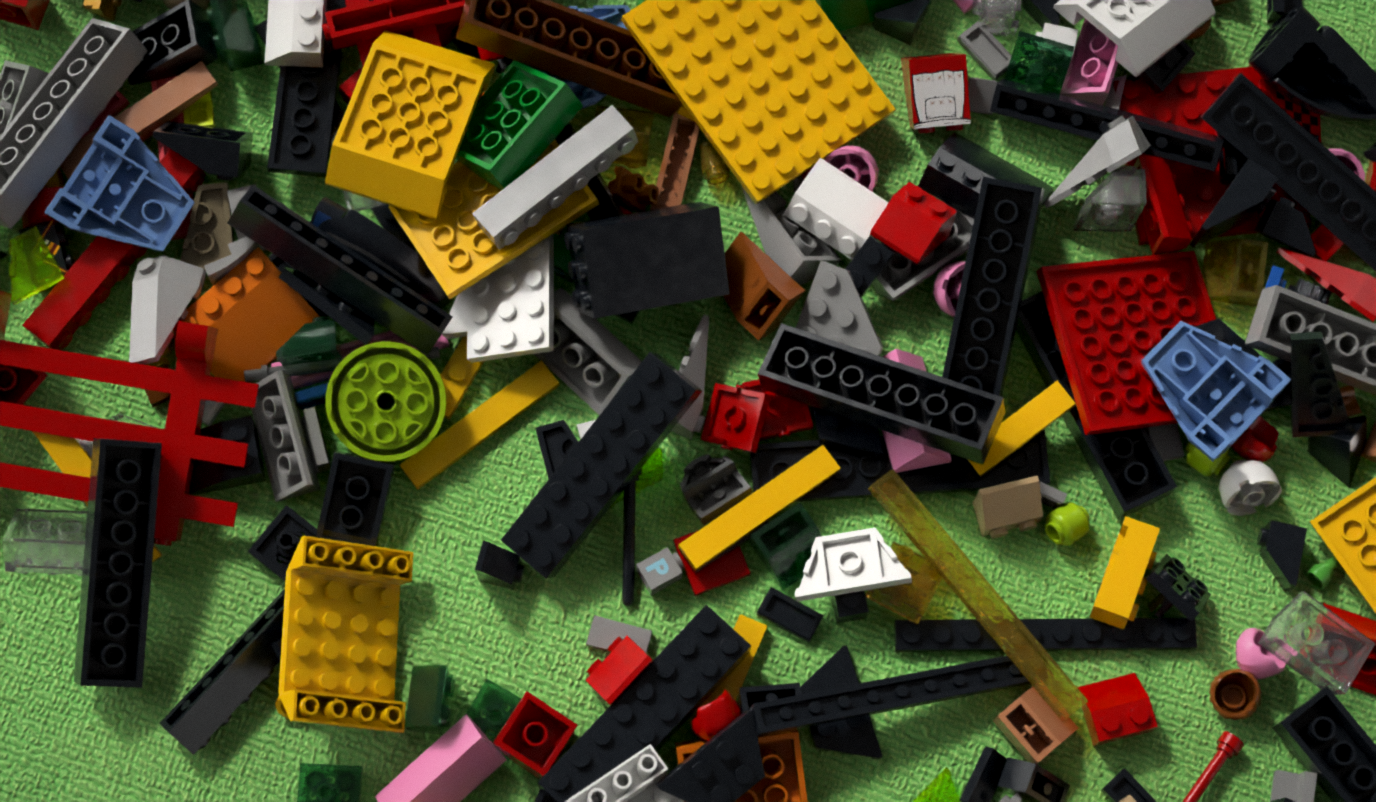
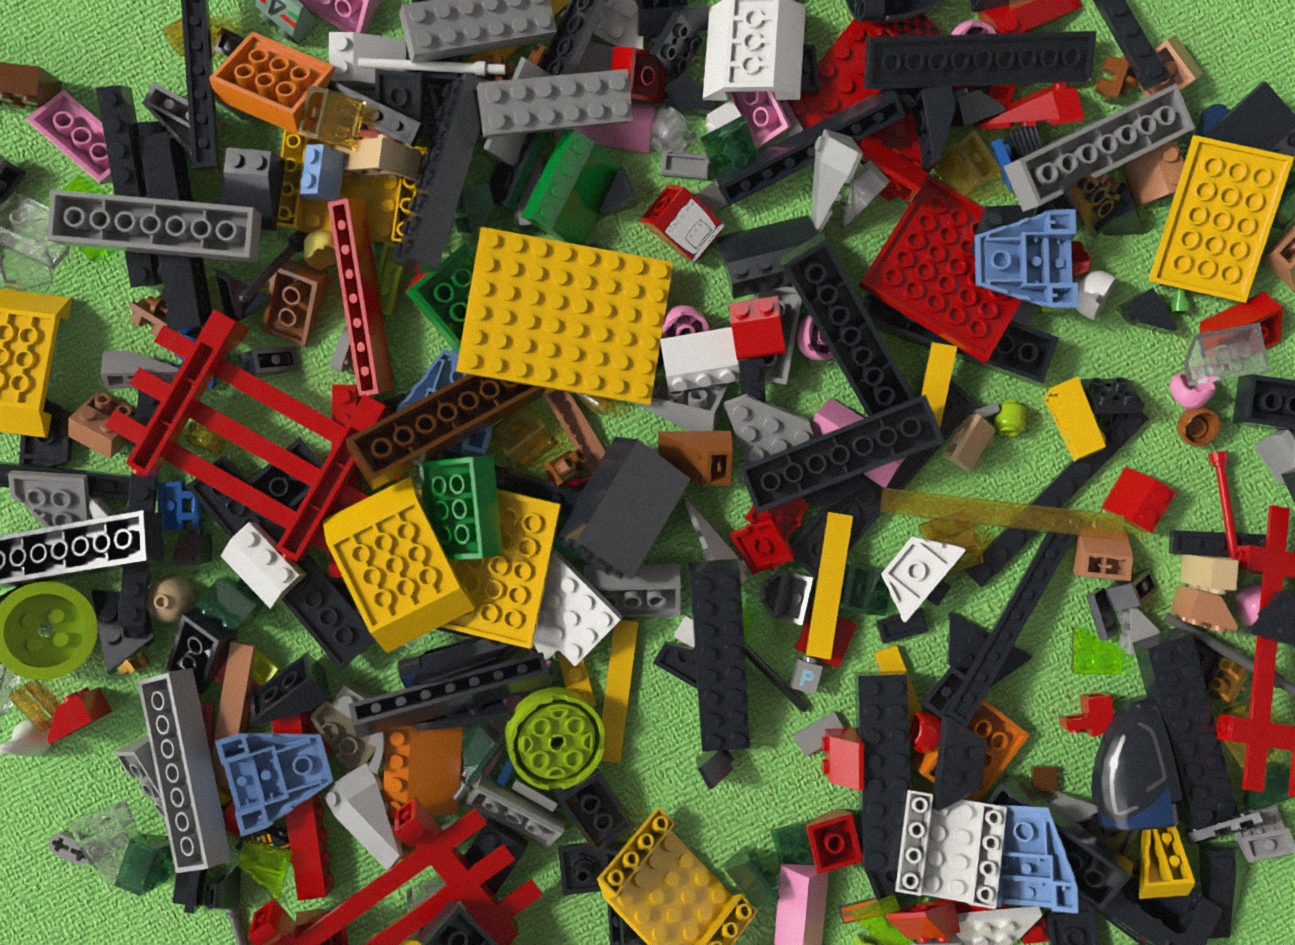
camera: 40 degrees left, 15 degrees up
light grey brick [472,105,638,250] -> none

